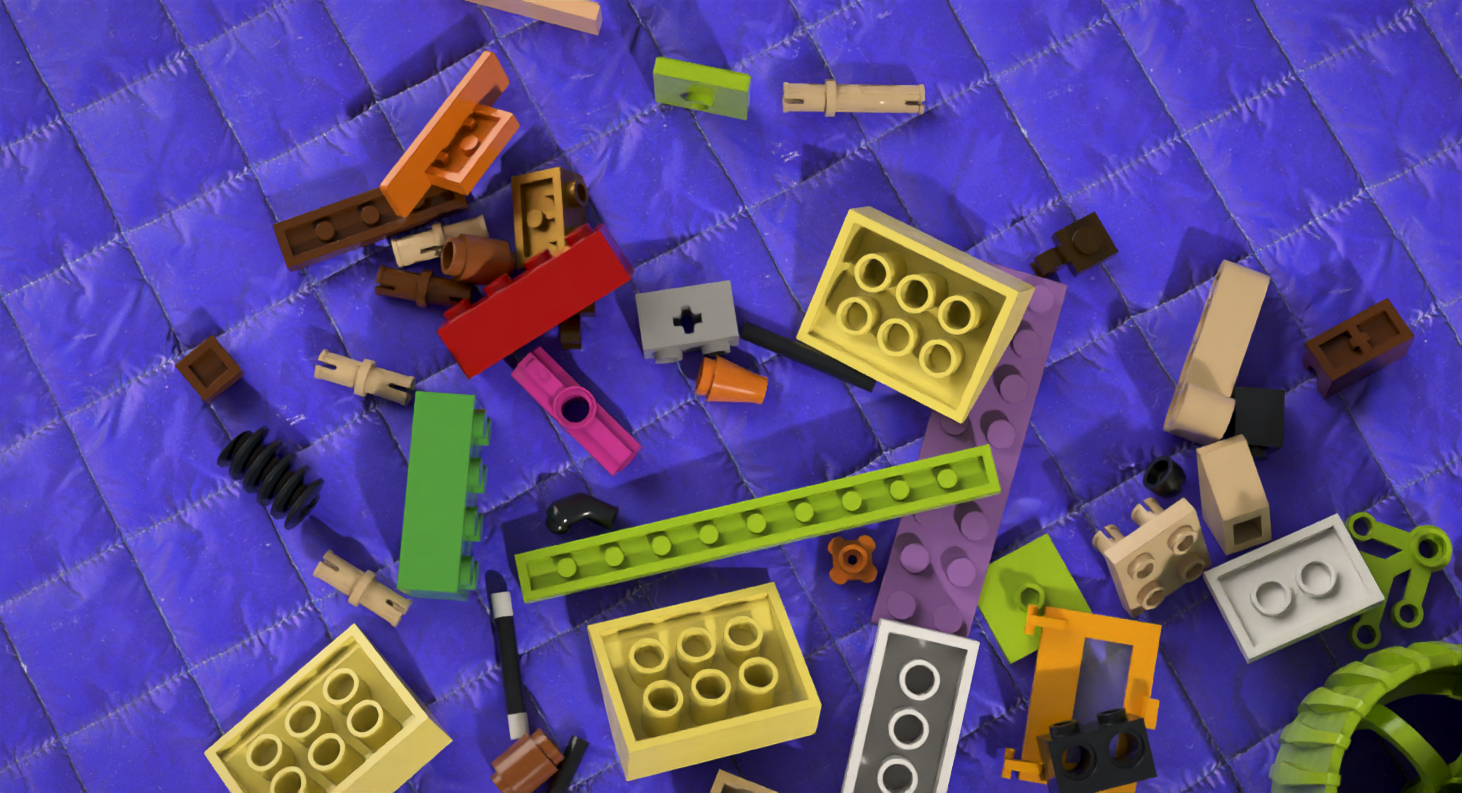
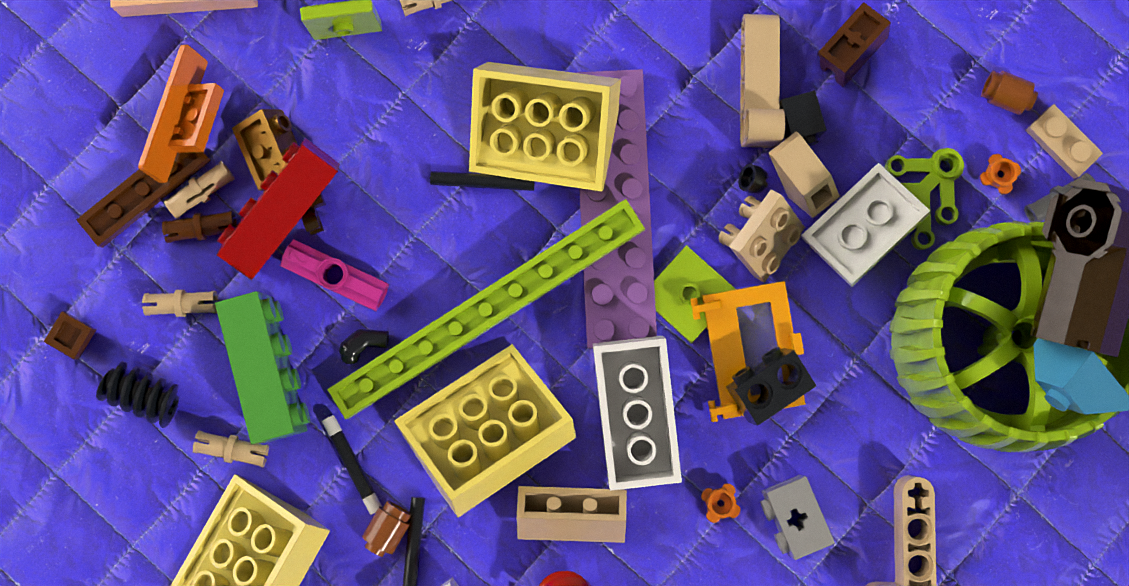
camera: 20 degrees left, 5 degrees up
dark orange brick [441,234,516,286] -> none
light grey brick [635,280,739,364] -> none
orange cone [695,355,768,405] -> none
orange plate [828,535,877,585] -> none
dark brown plate [1030,211,1119,278] -> none

